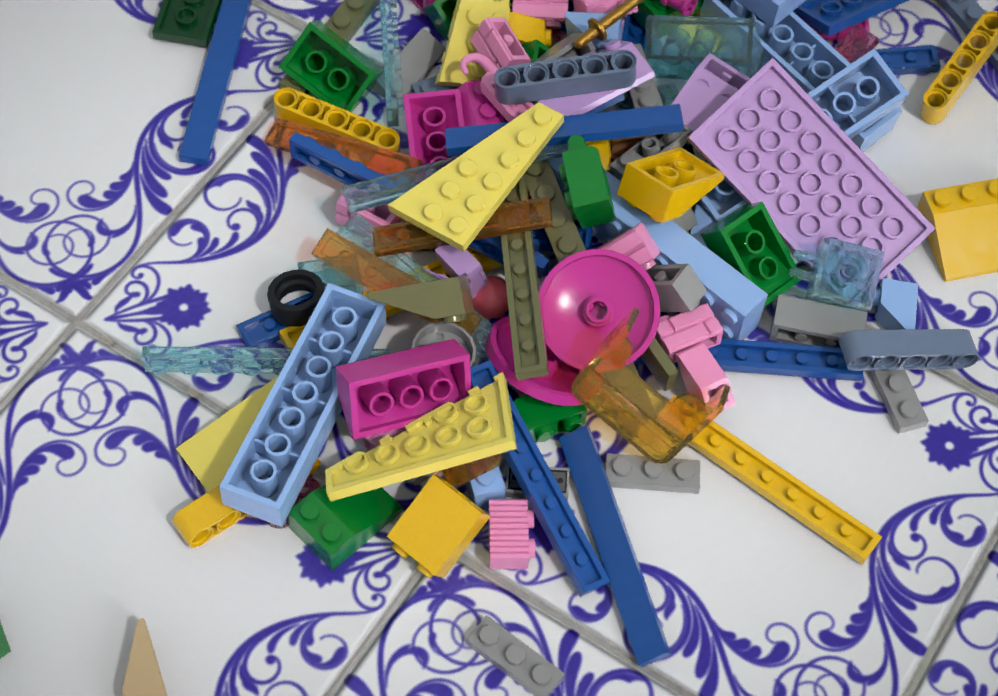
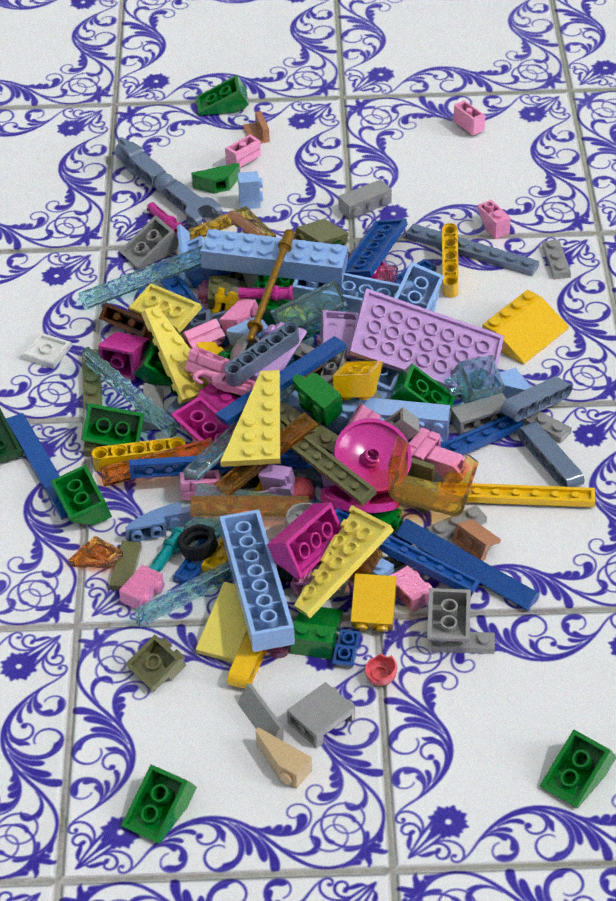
camera: 30 degrees left, 15 degrees down
olive slope [367,275,474,324] -> none
none -> green slope [51,464,112,525]
none -> clear orange wing [68,536,124,569]
none -> olive tile [109,541,142,591]
none -> bright pink brick [119,565,165,612]
none -> medium blue slope [125,502,204,542]
none -> olive plate [125,634,187,692]
none -> teal pin [149,527,184,572]
none -> light grey slope [238,683,284,741]
none -> light grey panel [287,682,355,748]
none -> blue slope [332,629,361,667]
none -> coral hair [365,654,397,686]
none -> light grey slope [427,588,471,642]
none -> nougat panel [451,519,501,561]
none -> sand blue beam [517,421,585,487]

